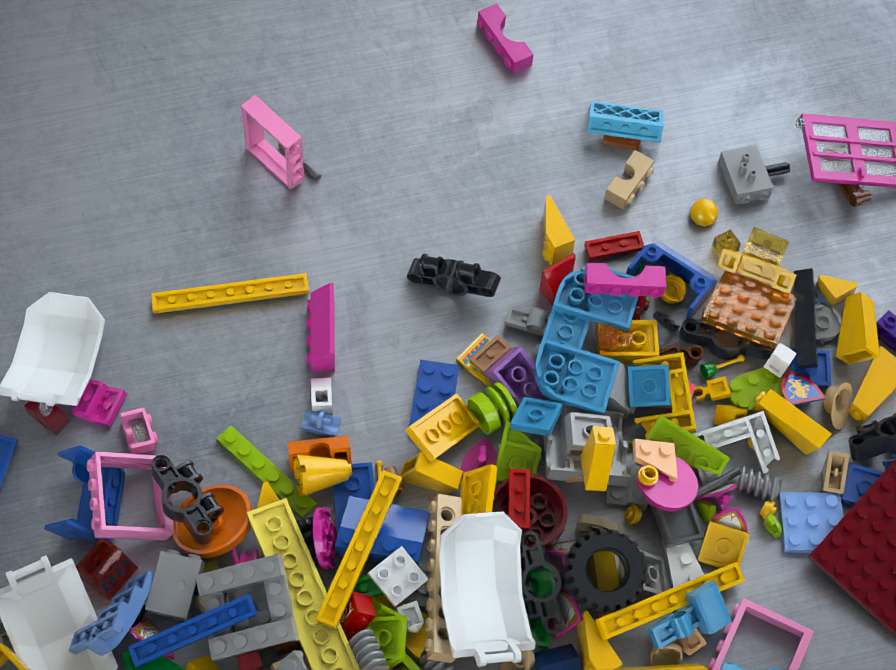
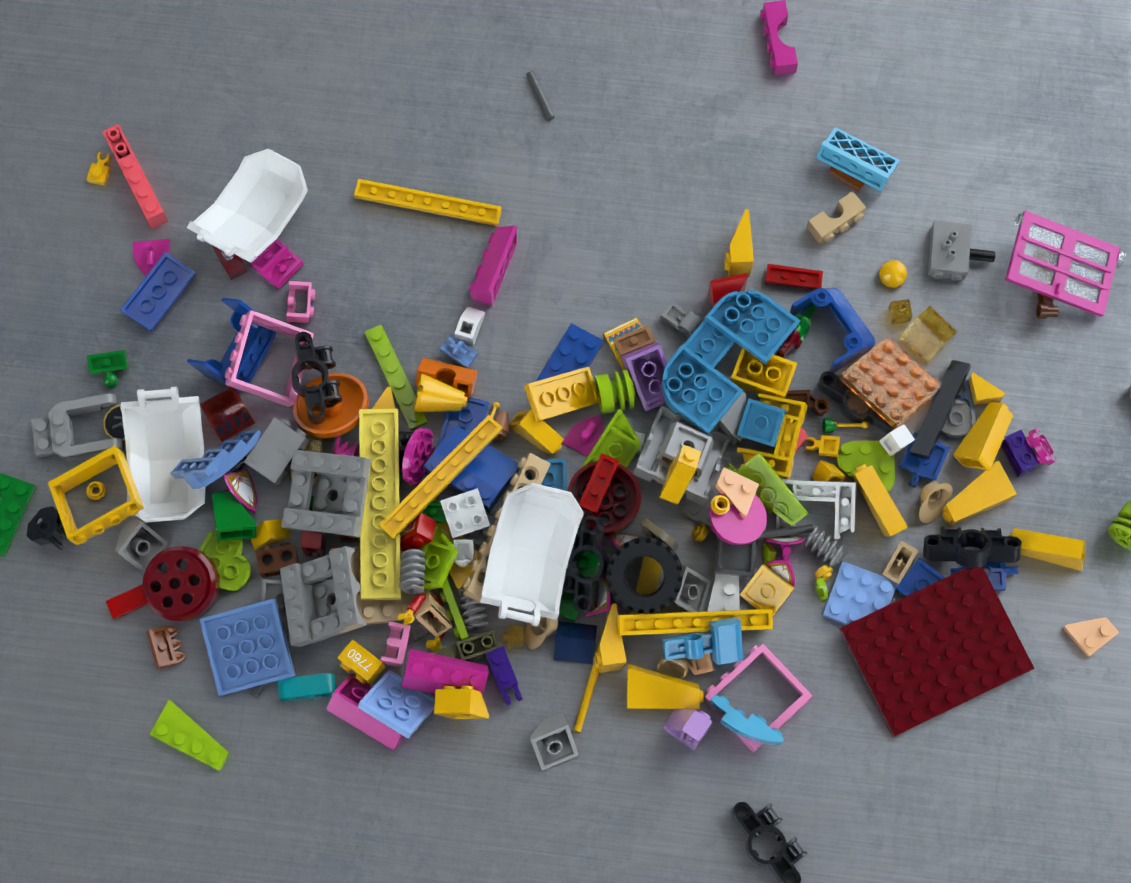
camera: 25 degrees right, 10 degrees up
blue plate [128,594,258,667] -> none
bright pink window [241,95,304,190] -> none
black piece [407,253,501,297] -> none
yellow plate [460,464,497,516] -> none
dark azure plate [510,397,563,436] -> none
dark pink arch [584,263,666,298] -> none
clear orange piece [598,325,633,351] -> none
black tile [653,311,680,332] -> none
yellow hair [660,274,687,304] -> none
yellow slope [717,249,797,294] -> none
shield [781,370,826,411] -> none

